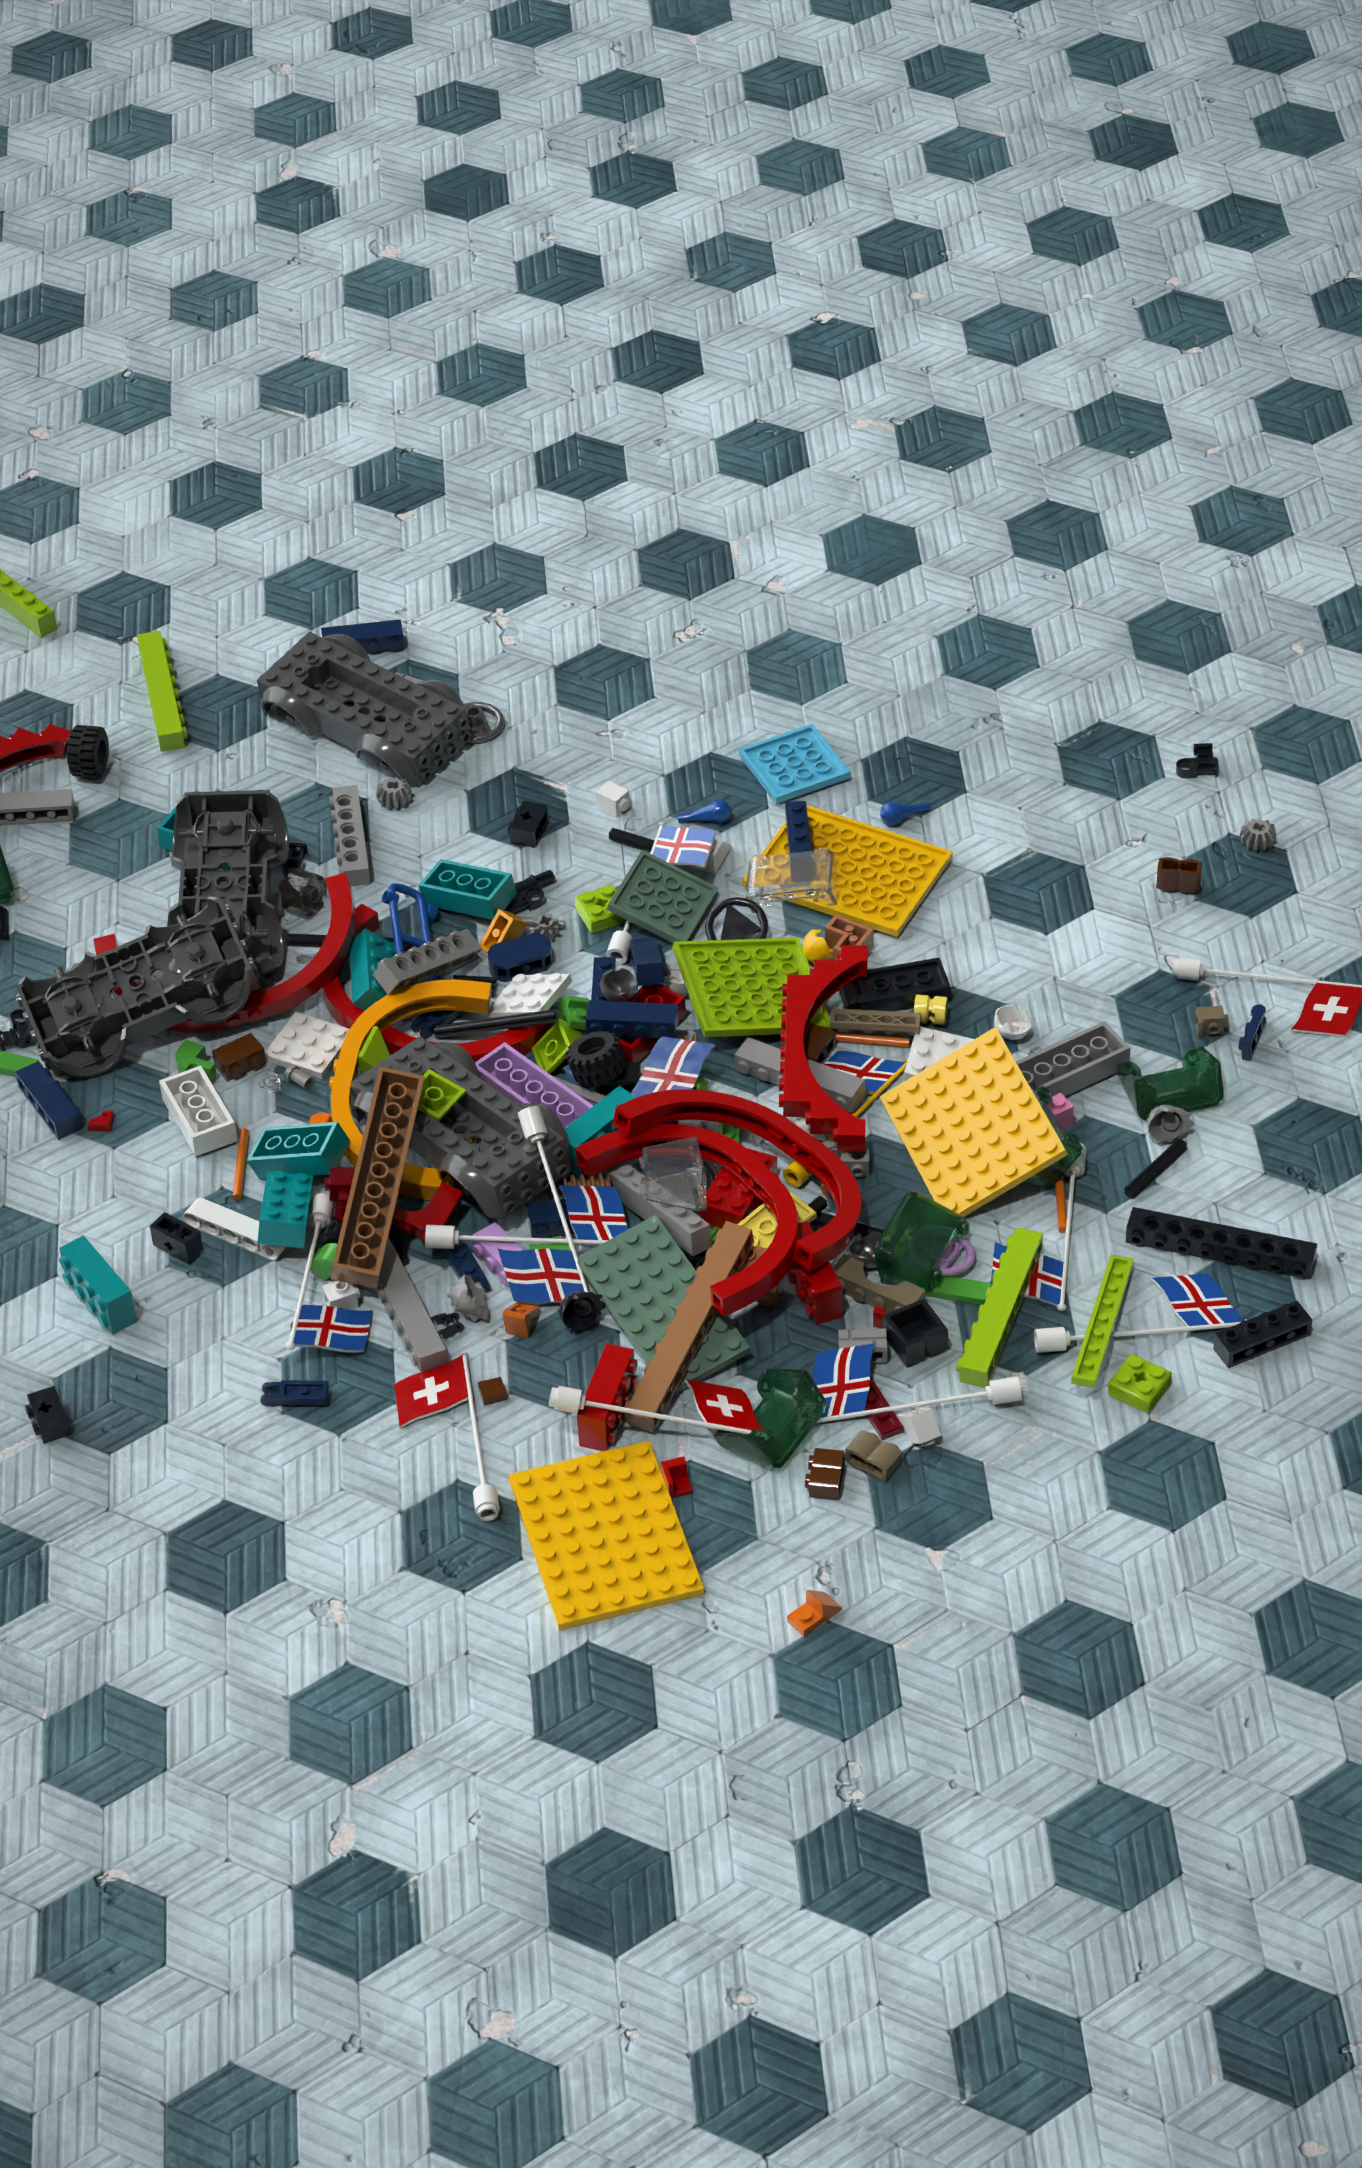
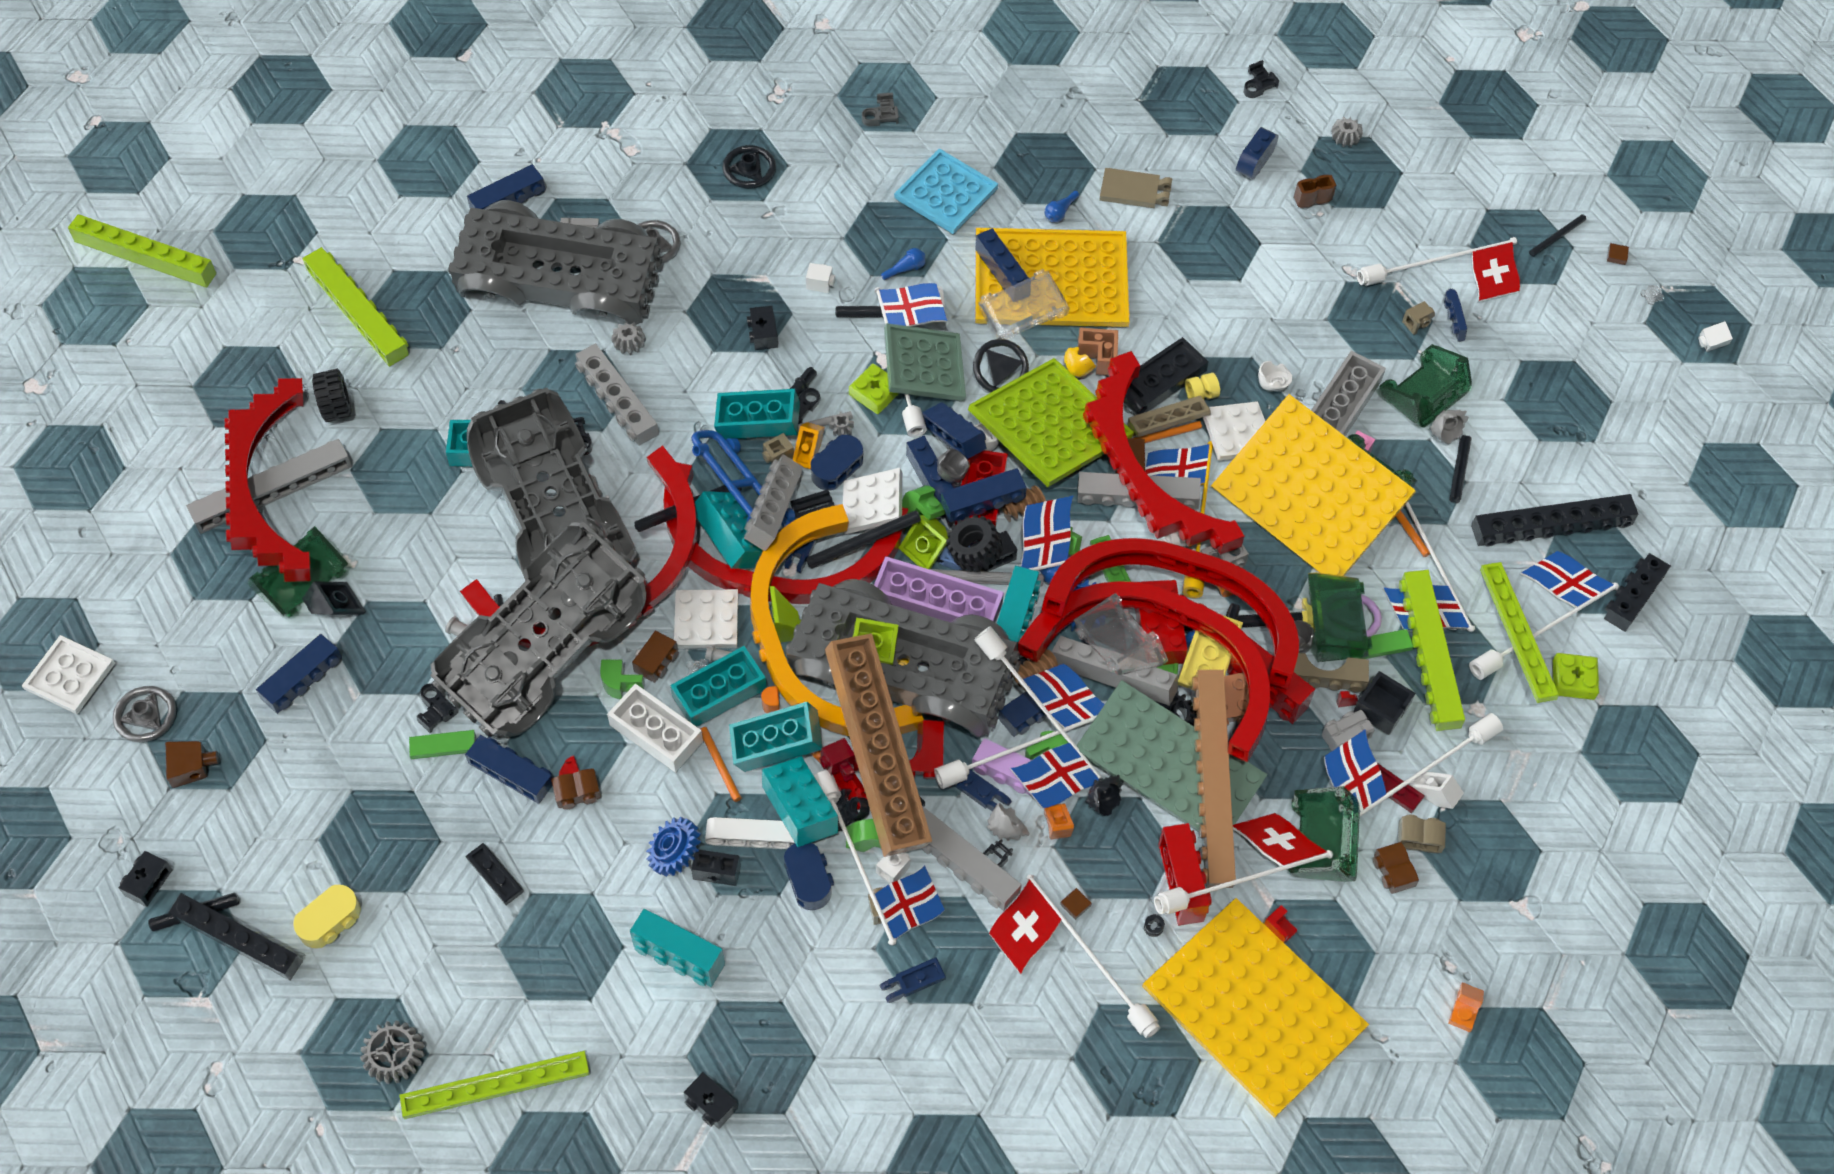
camera: 30 degrees left, 15 degrees up
clear smoke brick [278,868,327,916] -> none
none -> reddish brown brick [551,768,601,810]
none -> blue gear [646,816,701,877]
none -> teal brick [670,646,767,727]
none -> black piece [722,145,776,189]
none -> dark tan brick [762,433,794,463]
none -> dark blue brick [784,843,834,910]
none -> dark grey piece [862,93,899,126]
none -> dark tan tile [1099,168,1172,208]
none -> black bush [1144,914,1165,937]
none -> dark blue brick [1236,127,1279,179]

